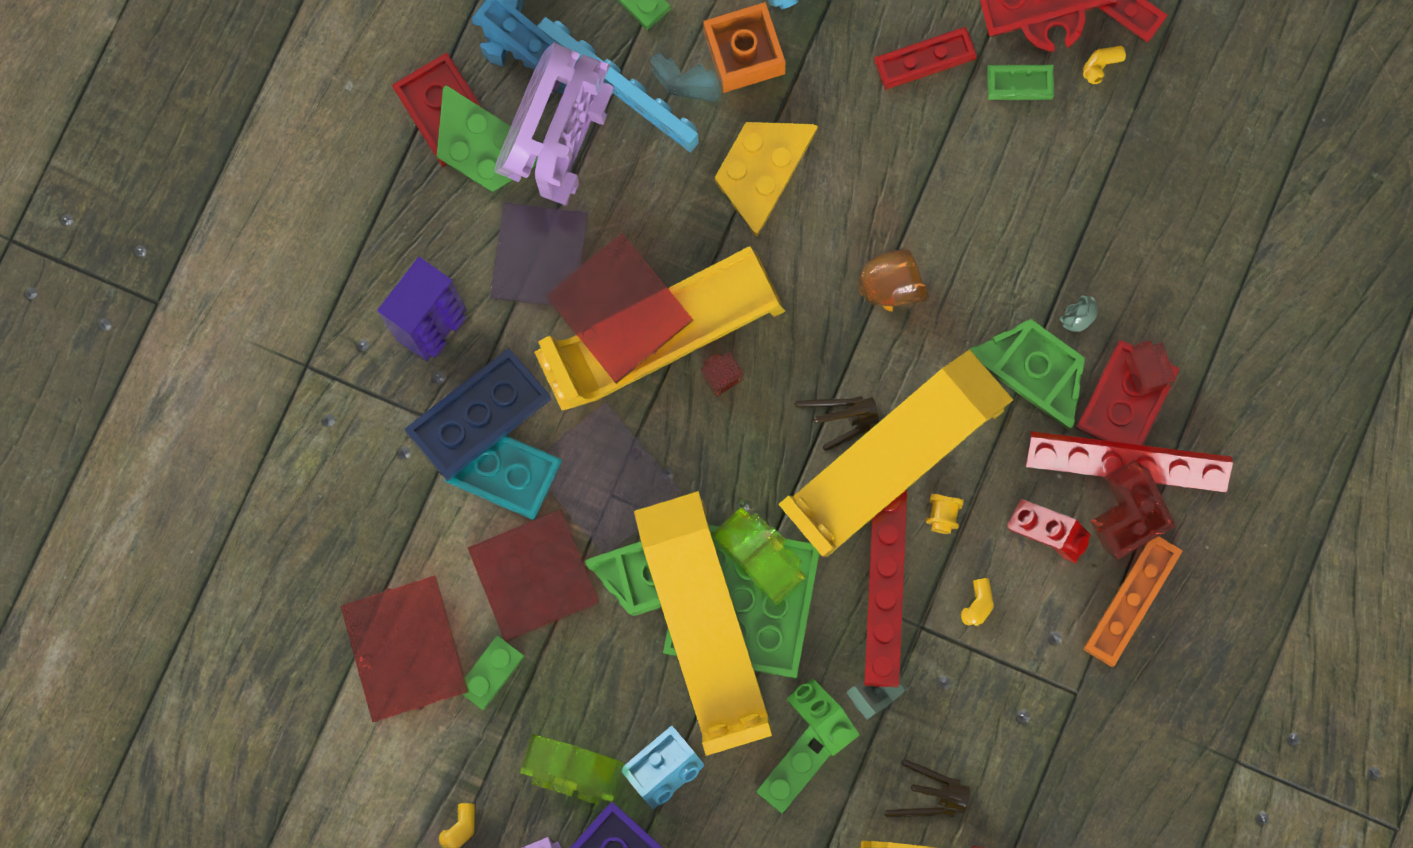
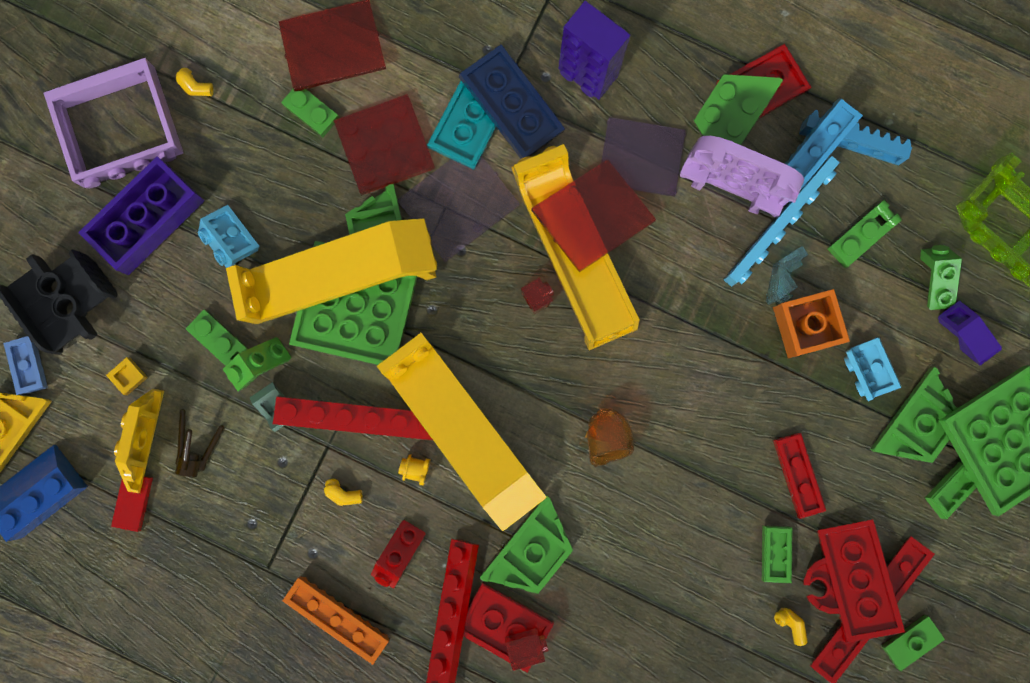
camera: 85 degrees right, 5 degrees up
lavender tile [494,42,580,182] -> none
clear neon green brick [520,734,624,805] -> none
clear neon green brick [711,507,806,605] -> none
yellow wing [715,122,818,237] -> none
dark brown plant [795,396,879,451] -> none
sand green plate [1060,295,1098,332] -> none
clear red brick [1090,460,1176,560] -> none

